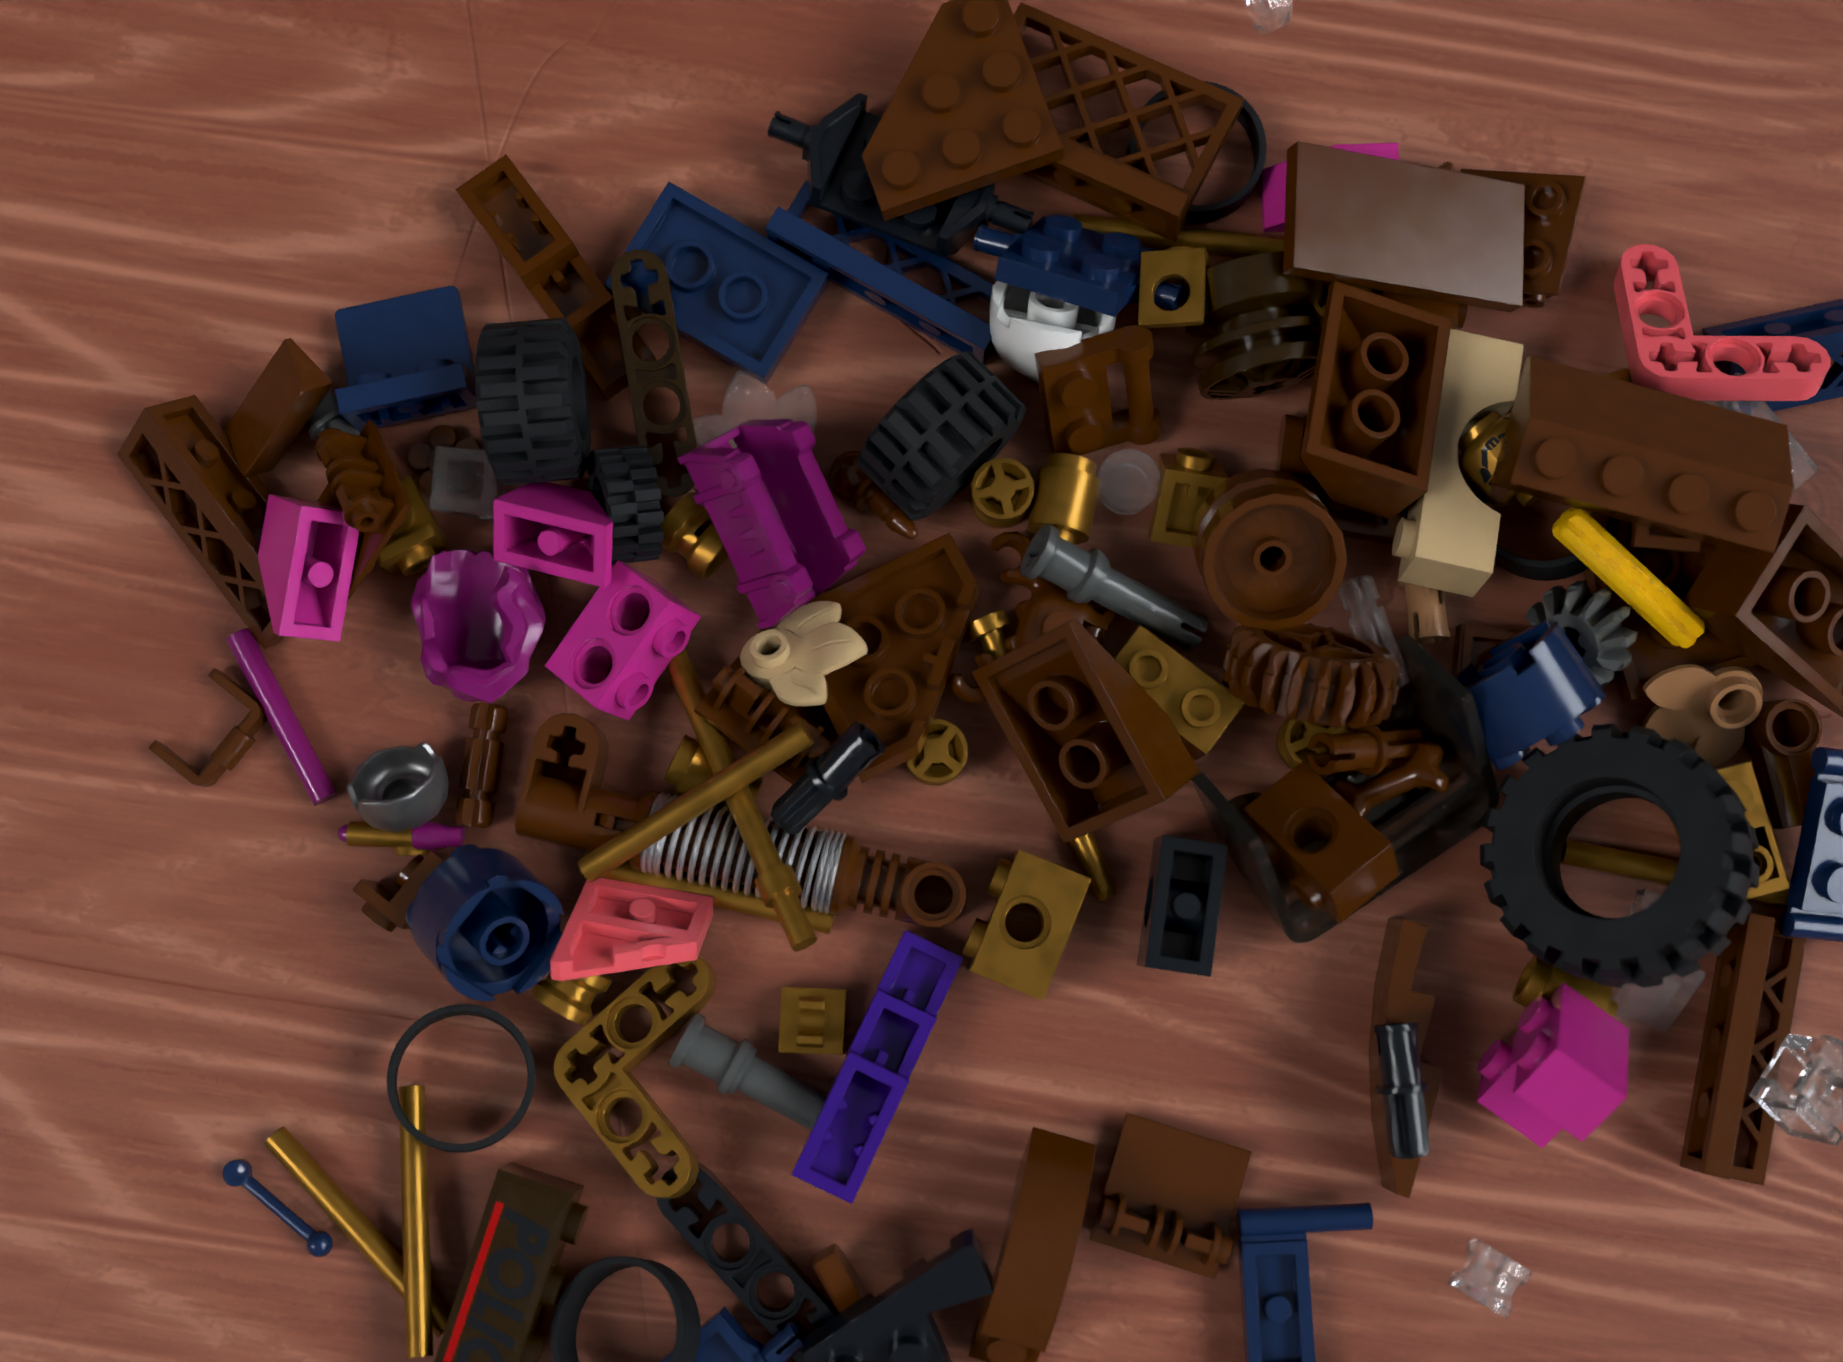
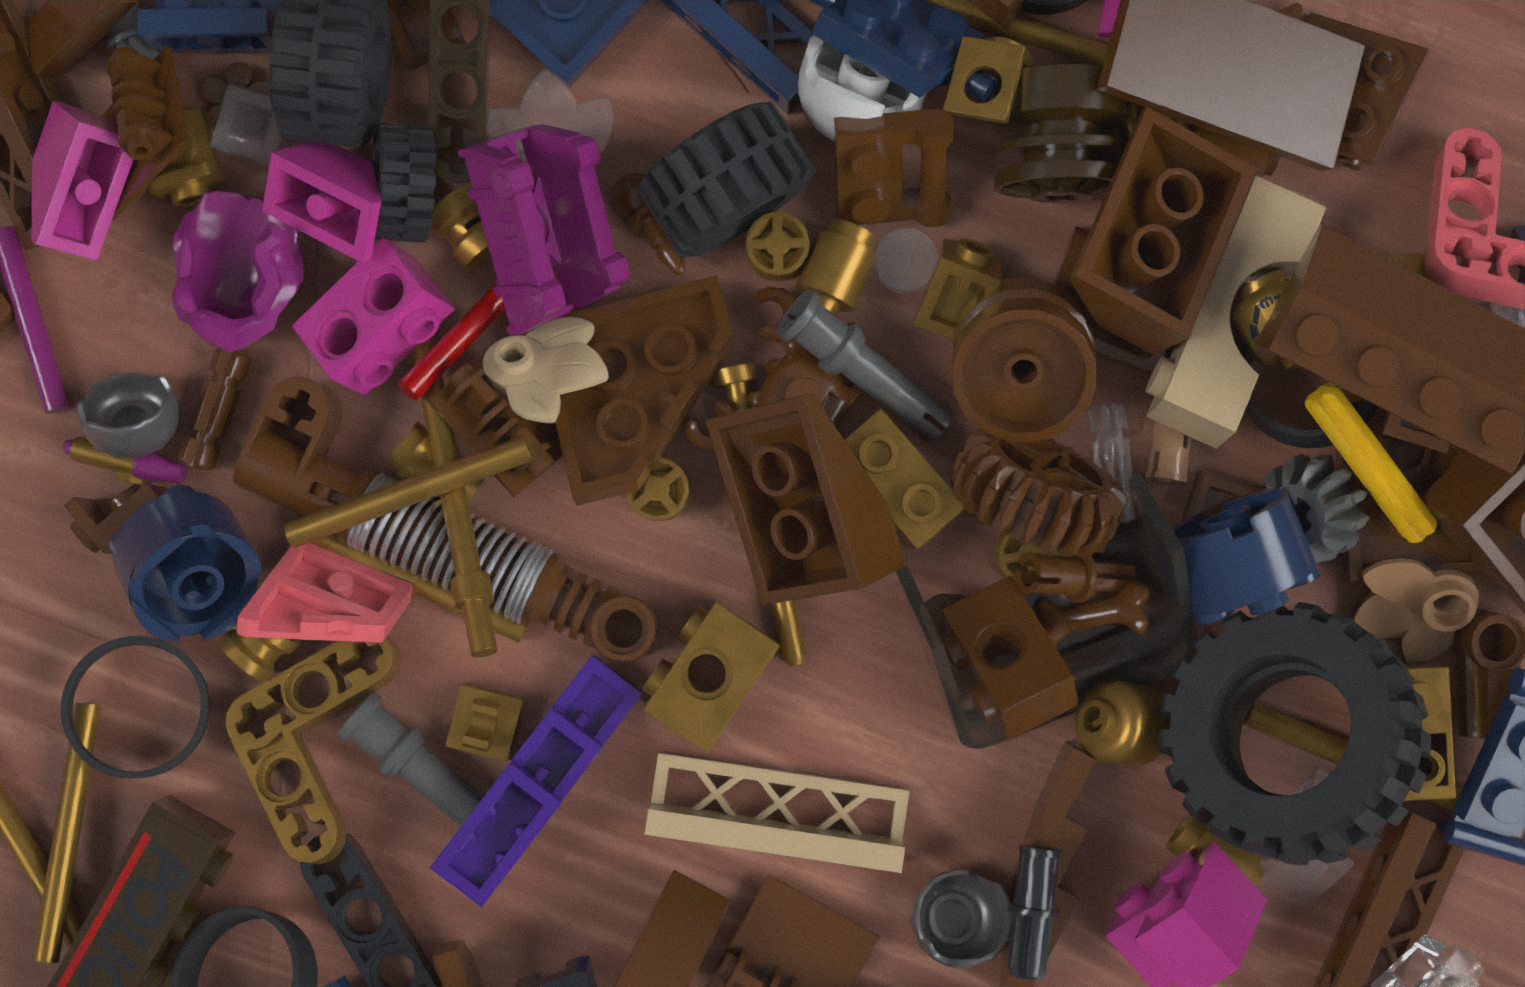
camera: 15 degrees right, 5 degrees up
black axle [771,721,885,834] -> none
black brick [1137,835,1228,977] -> none
none -> red bar [398,281,505,401]
none -> tan fence [644,751,910,873]
none -> flat silver hair [910,869,1013,969]
none -> pearl gold head [1074,680,1170,767]

